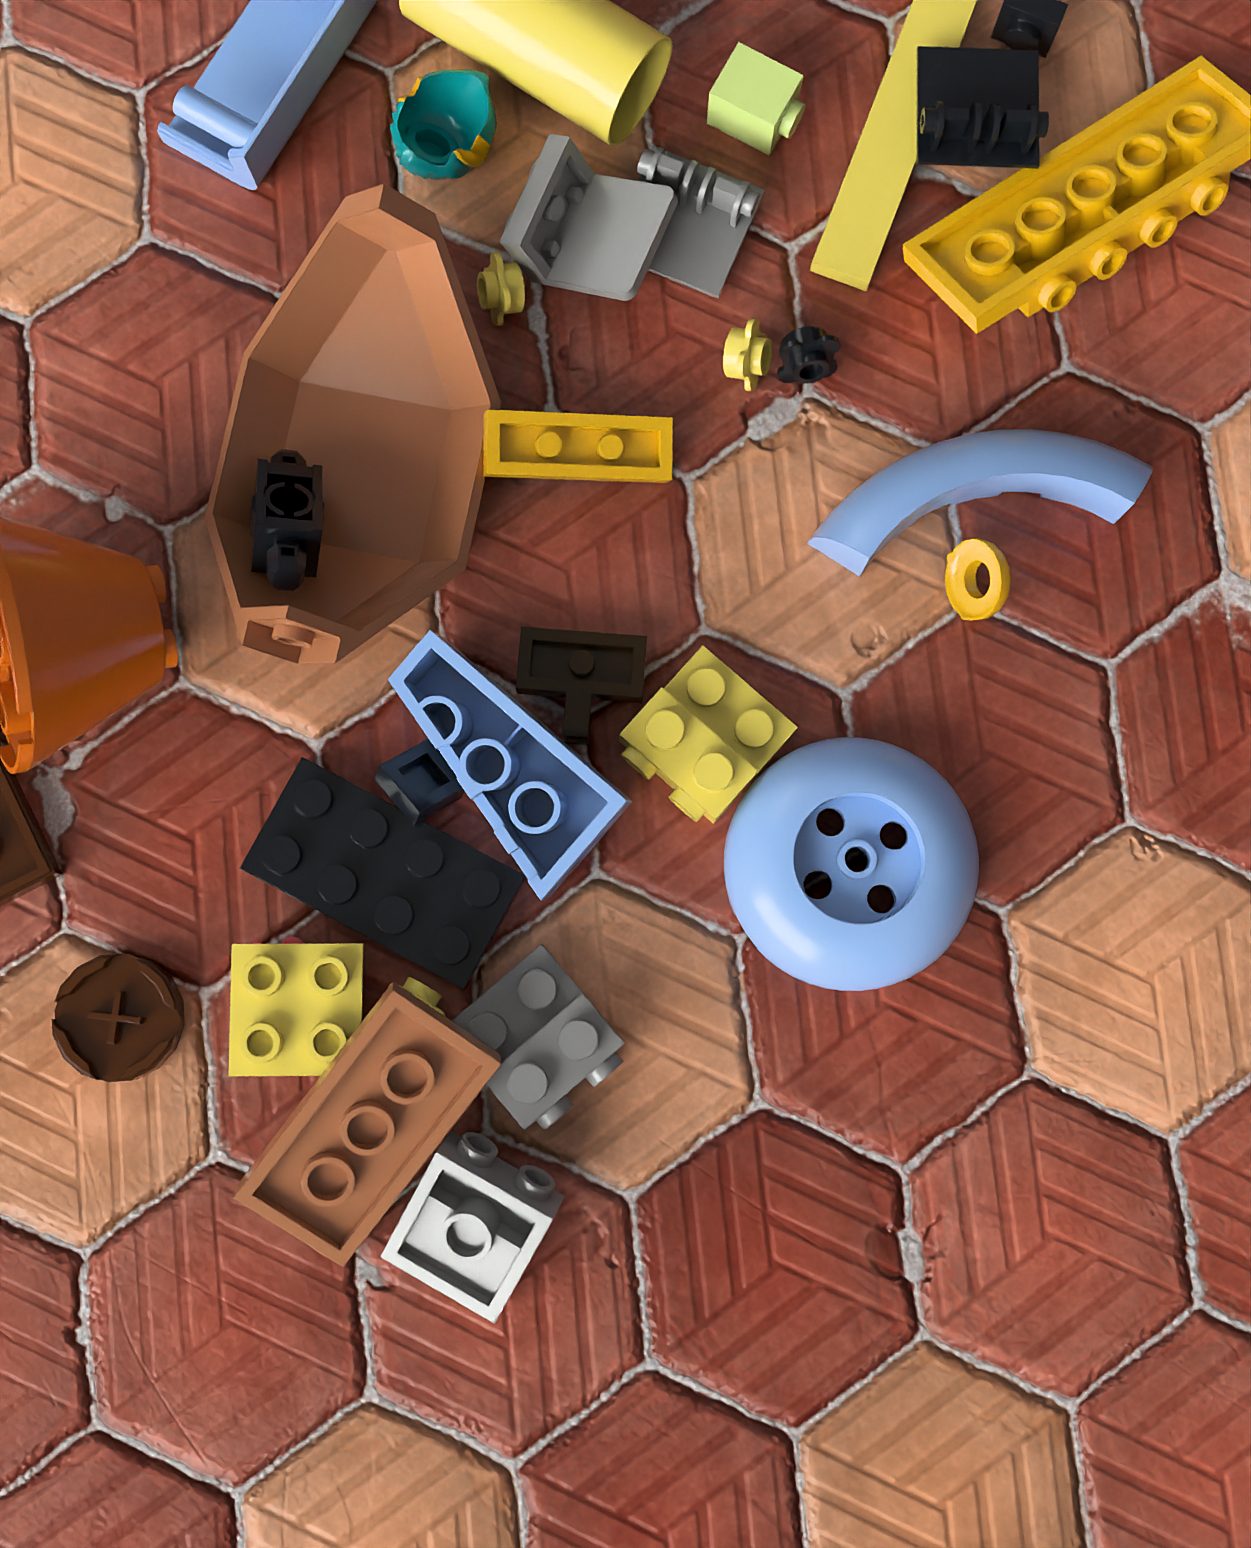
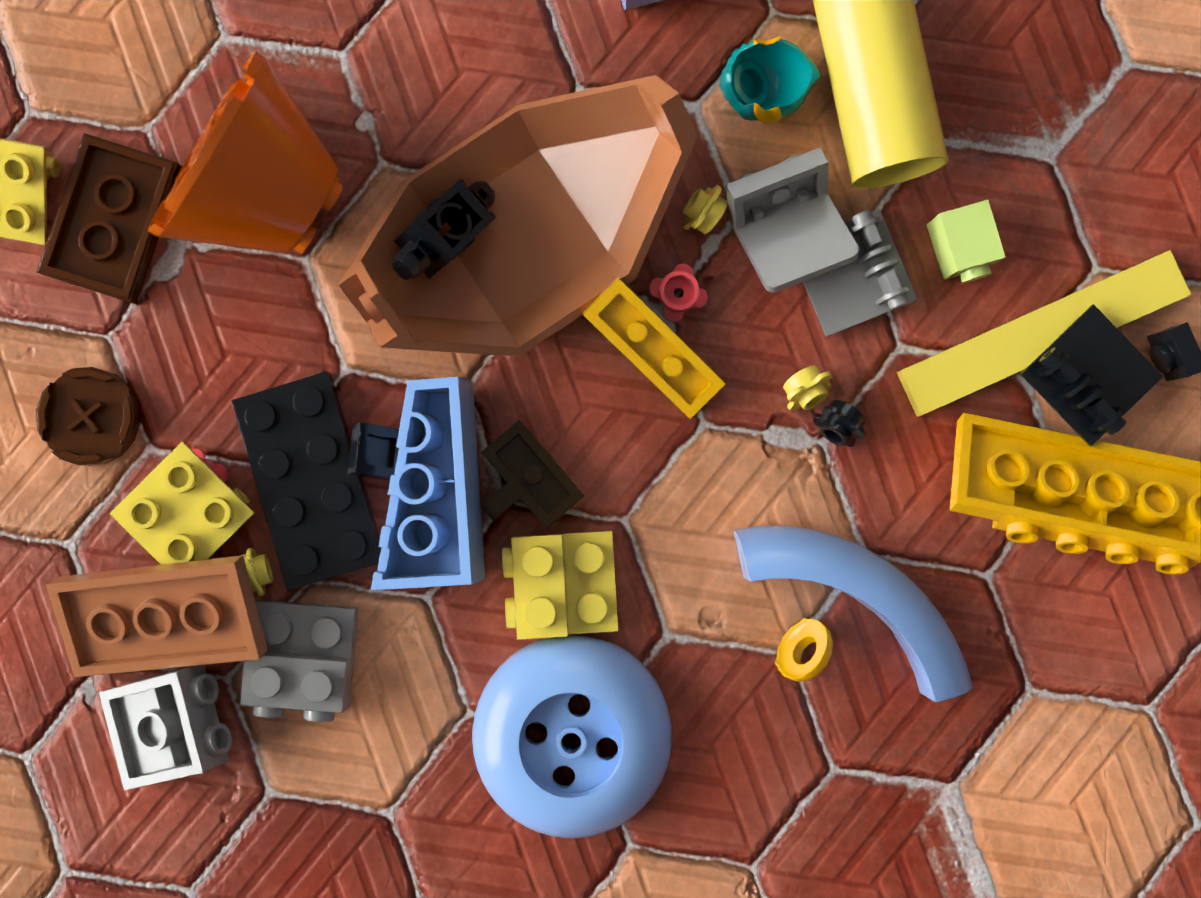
camera: 45 degrees right, 5 degrees up
none -> coral plate [649,264,708,322]

